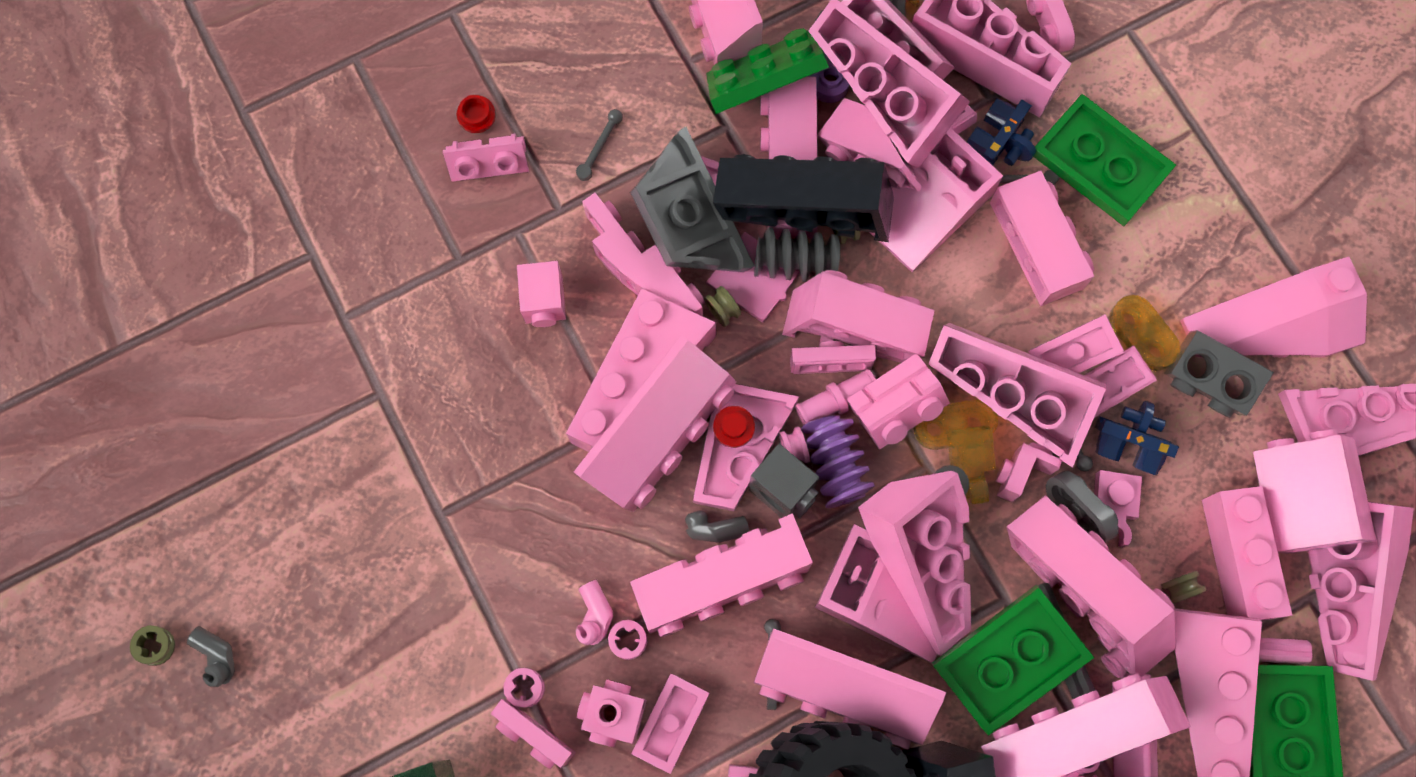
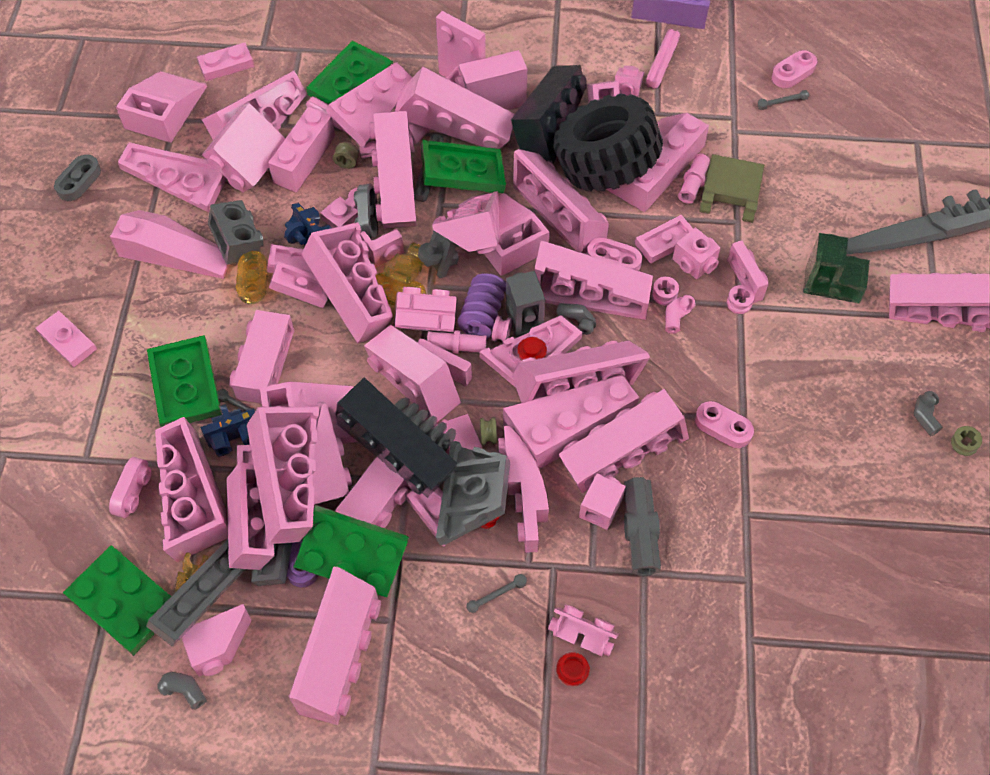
camera: 150 degrees left, 15 degrees down
none -> bright pink plate [35,311,97,367]
none -> bright pink wedge [558,389,689,493]
none -> bright pink plate [587,237,642,271]
none -> dark grey piece [624,477,661,576]
none -> bright pink plate [695,401,754,448]

